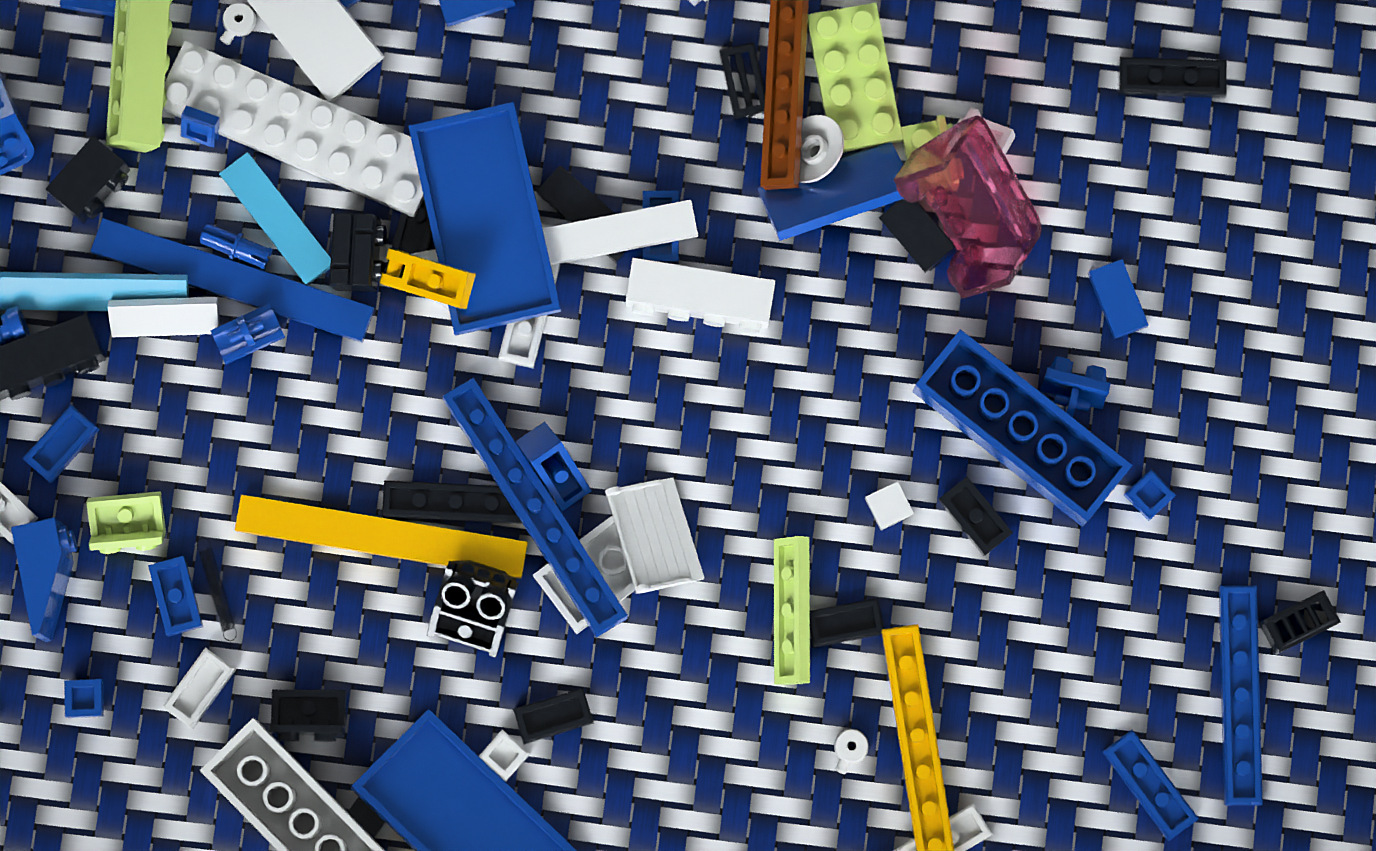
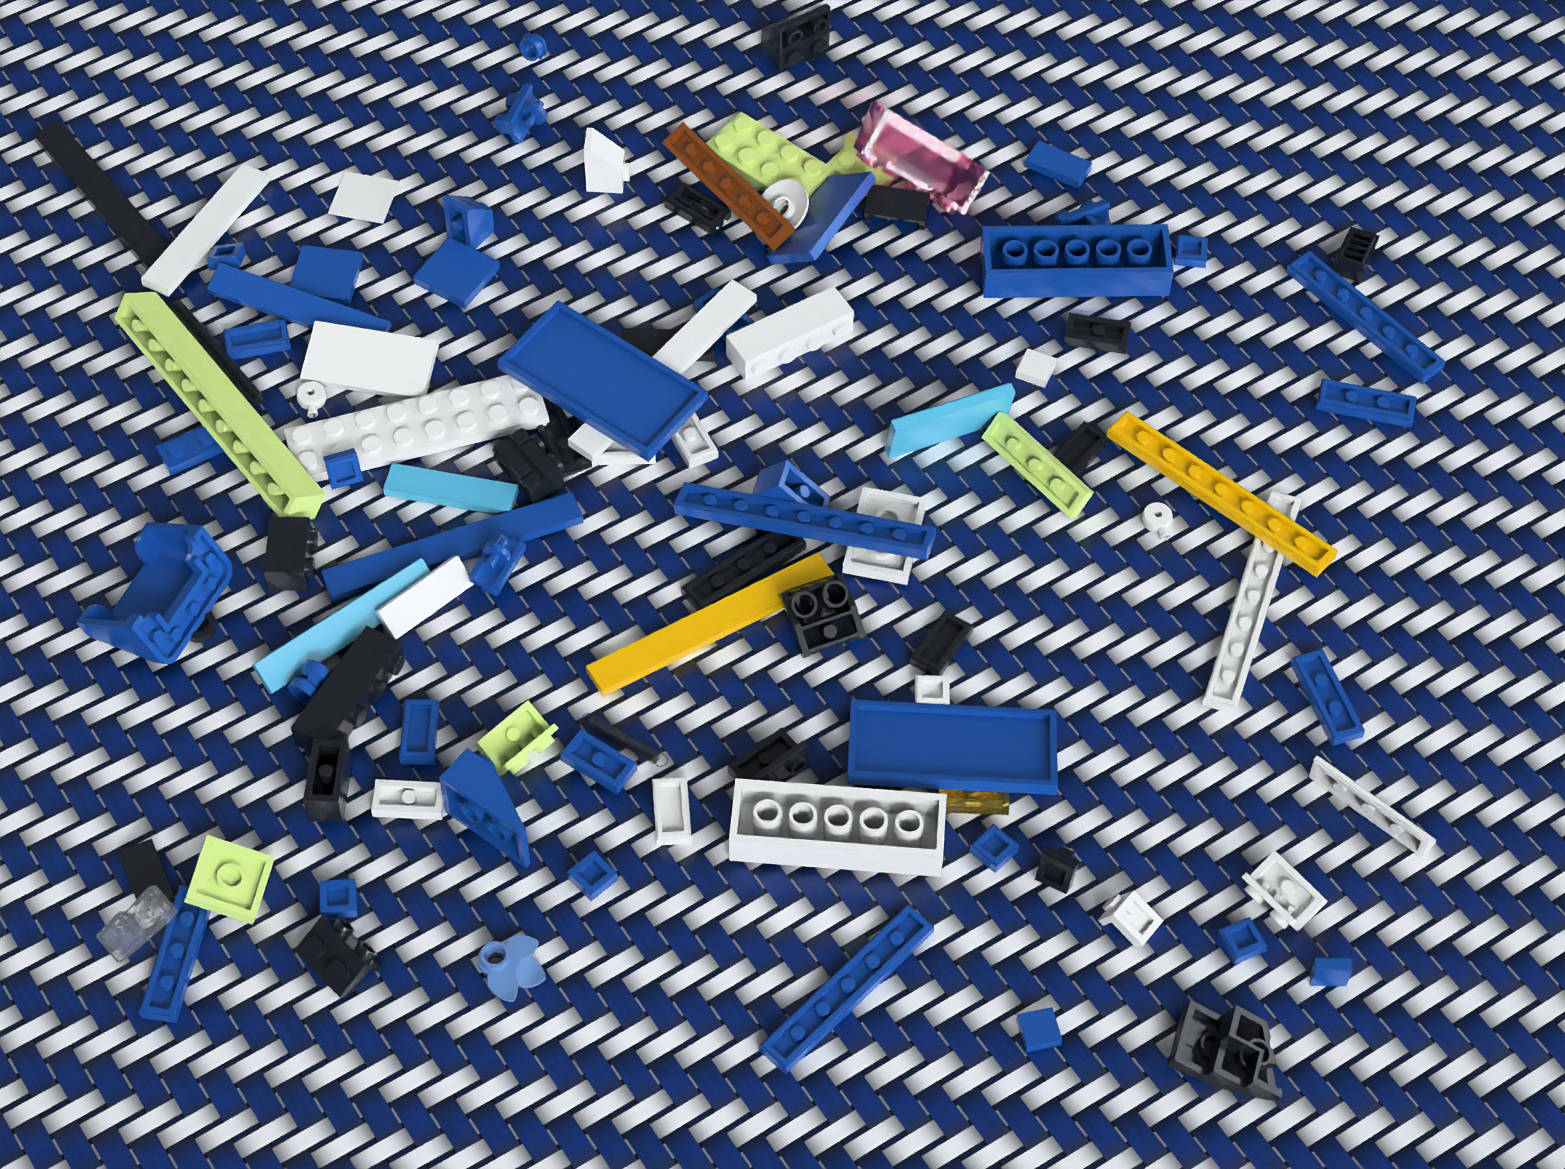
camera: 40 degrees left, 25 degrees down
blue axle [200,224,273,270] -> none
yellow plate [380,248,476,309] -> none
white piece [605,477,704,594] -> none
black tile [1118,57,1227,98] -> none
none -> medium azure tile [884,383,1016,459]

